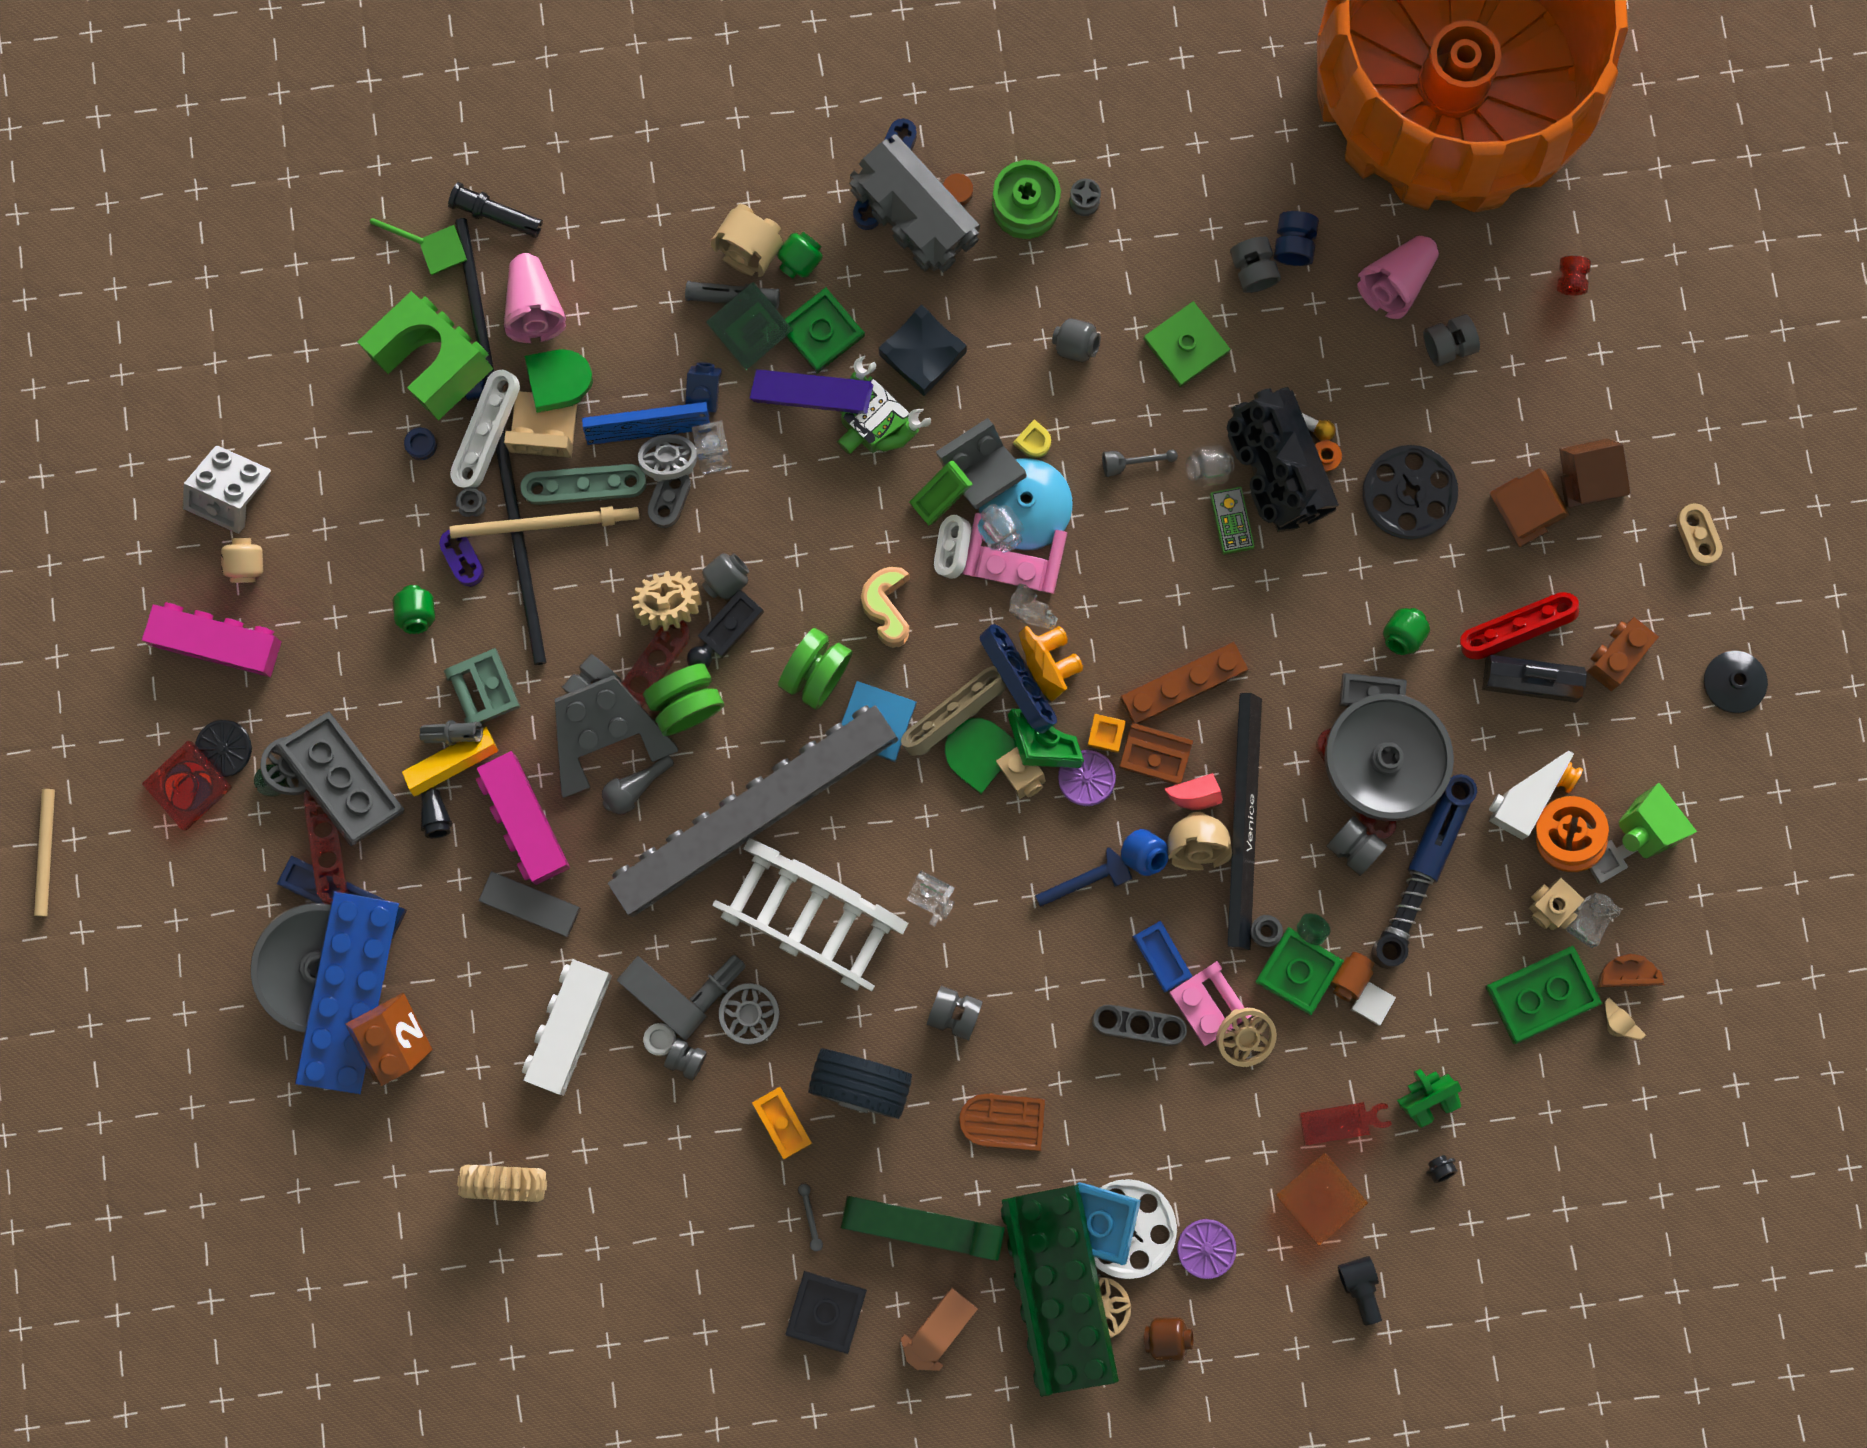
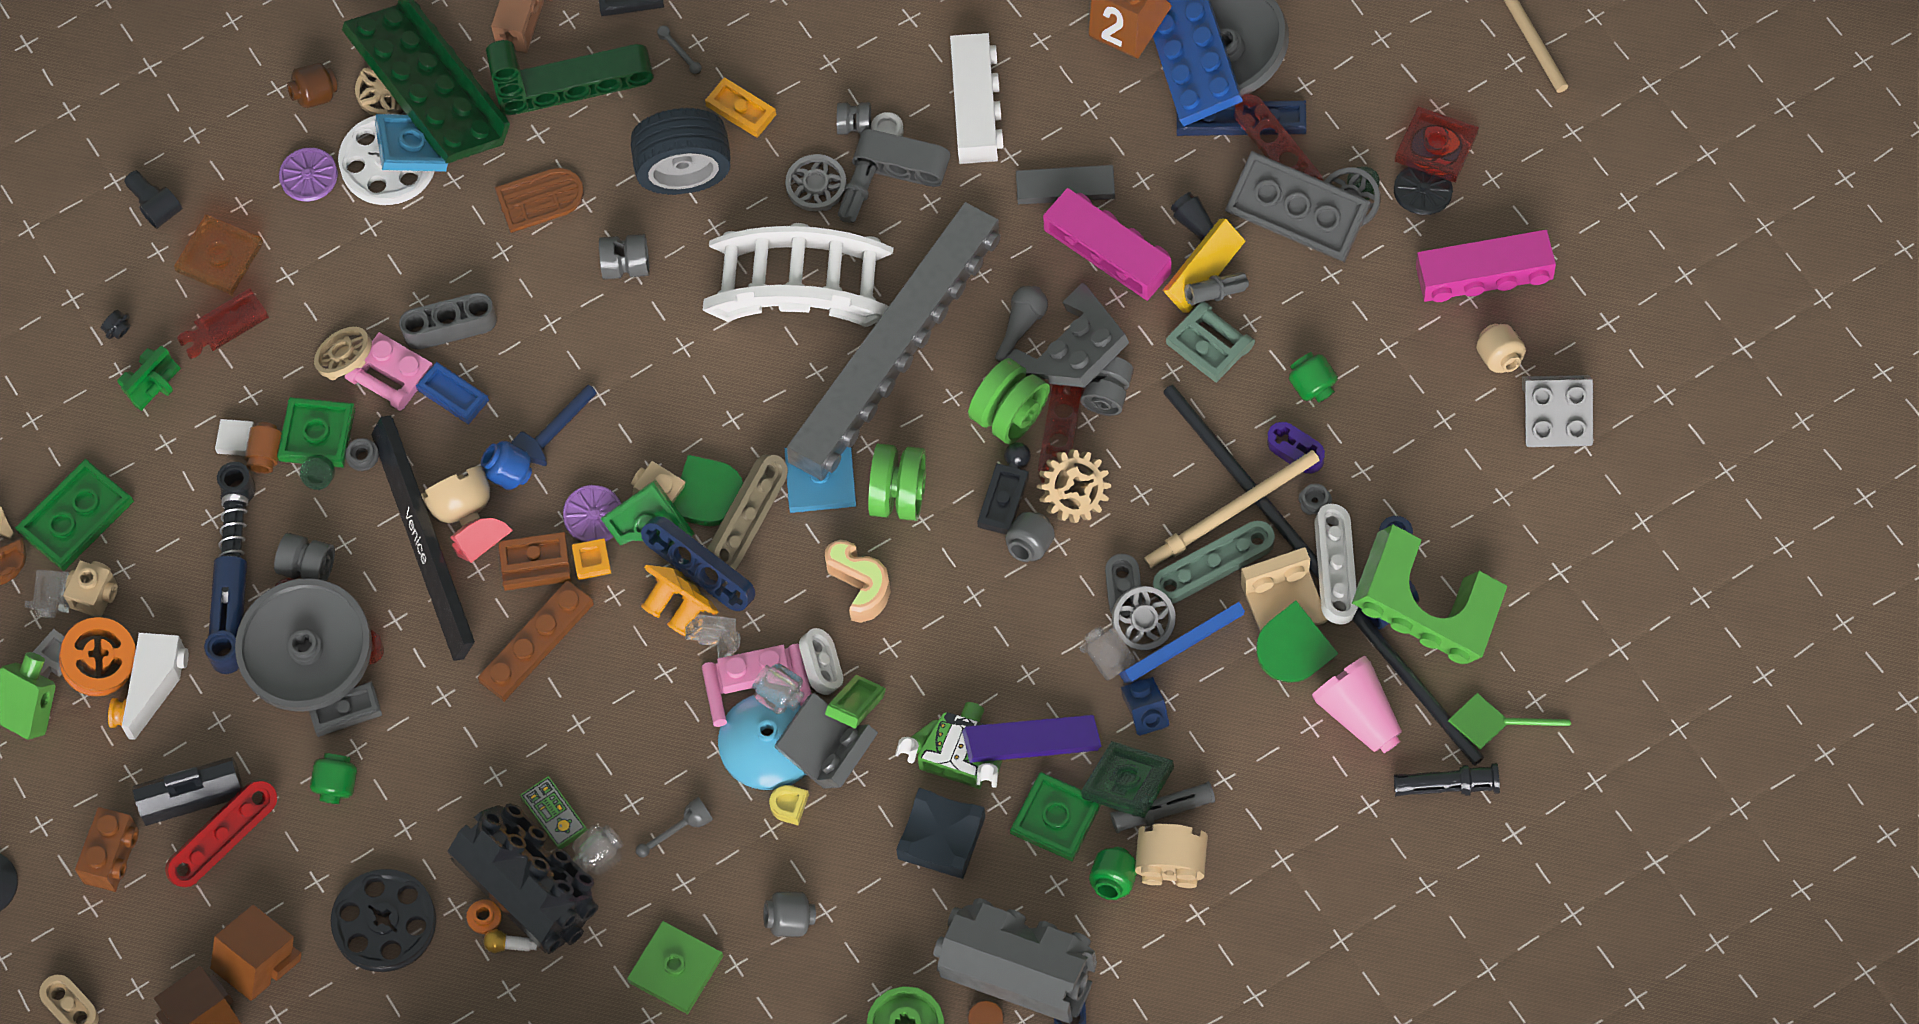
camera: 160 degrees right, 15 degrees down
clear bracket [907,871,955,927] -> none

